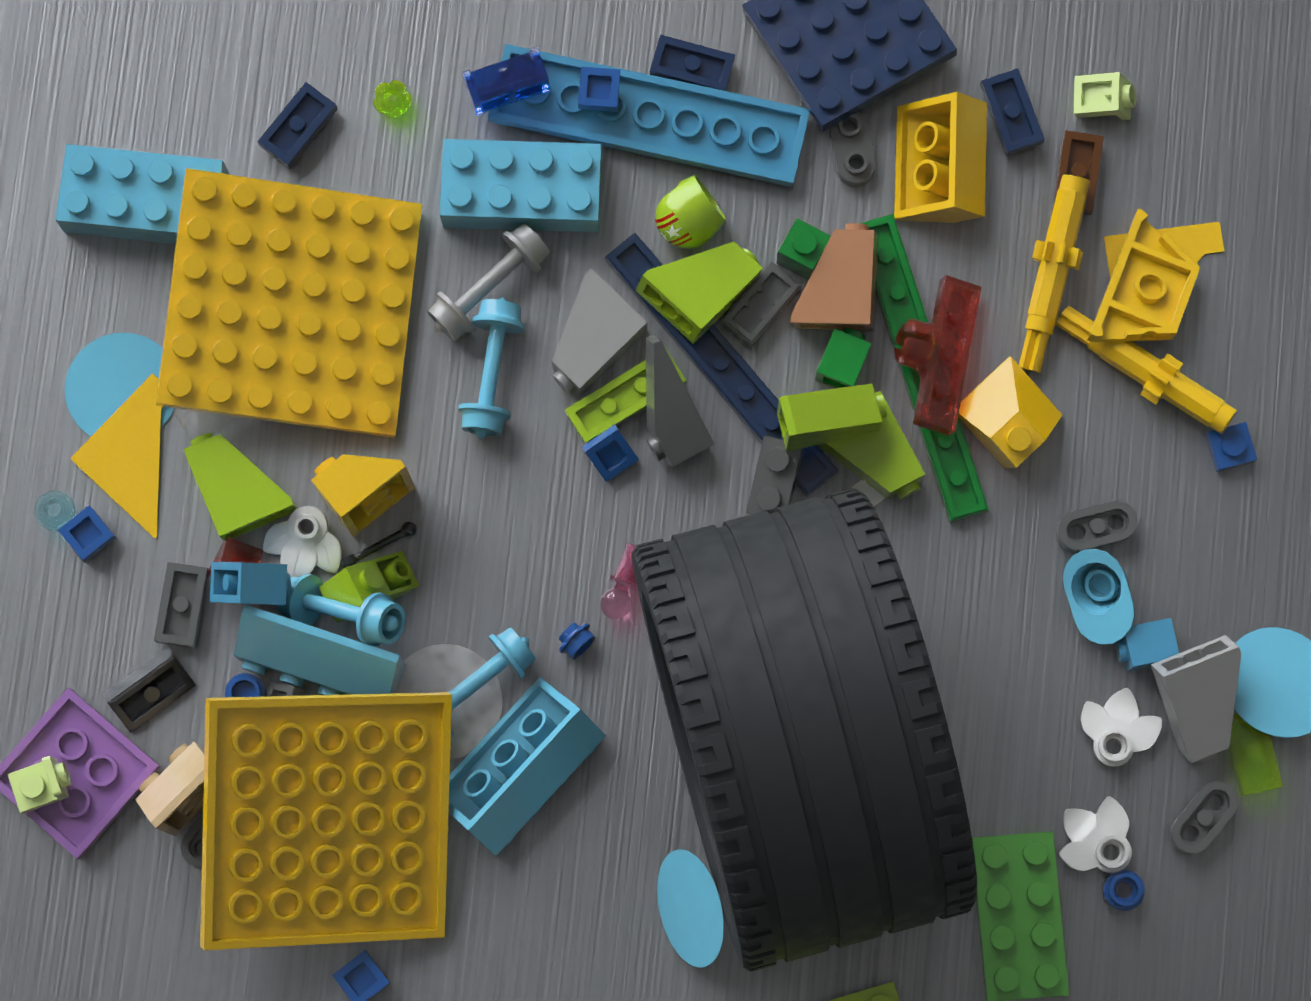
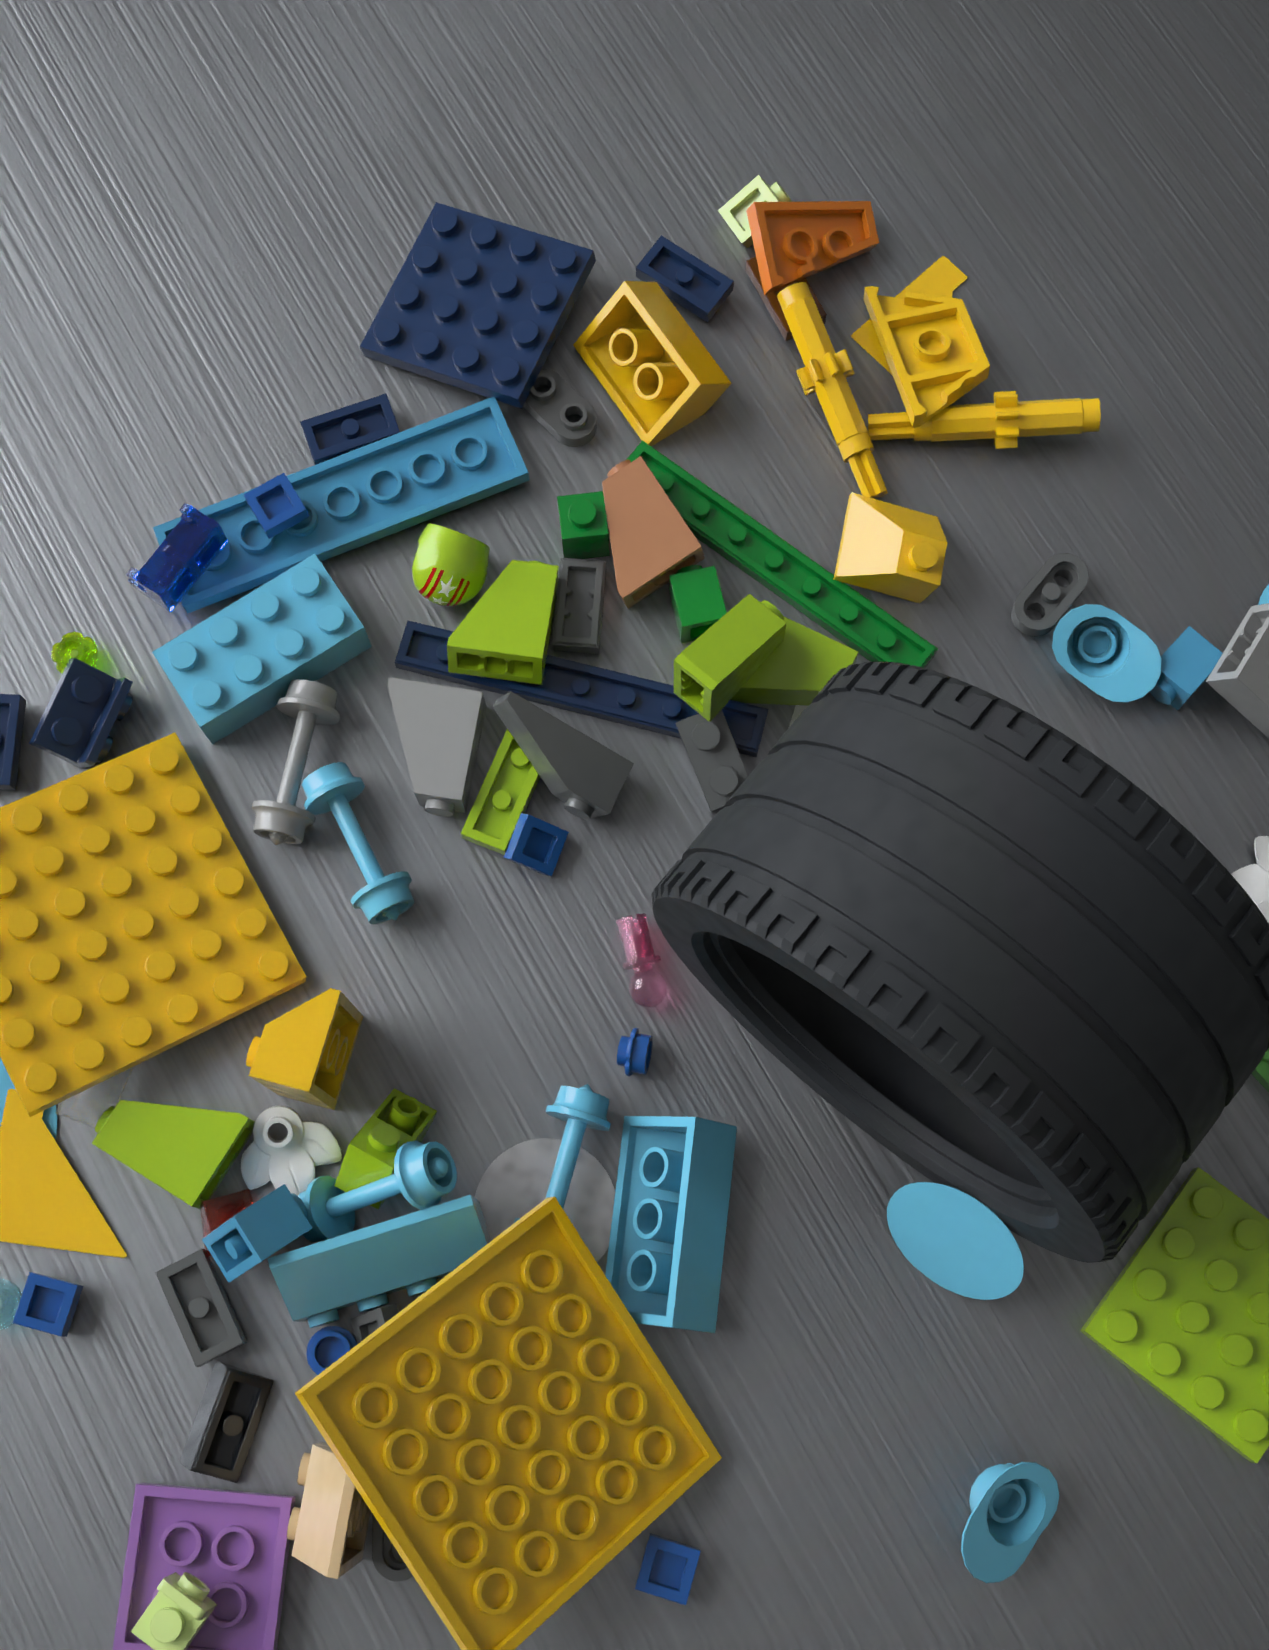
camera: 35 degrees left, 5 degrees down
black hinge [340,522,417,568] -> none
clear red plate [893,275,982,436] -> none
white plate [1080,688,1162,767] -> none
blue plate [1205,422,1258,472] -> none
none -> dark blue bracket [29,658,133,768]
none -> orange wing [746,201,879,295]

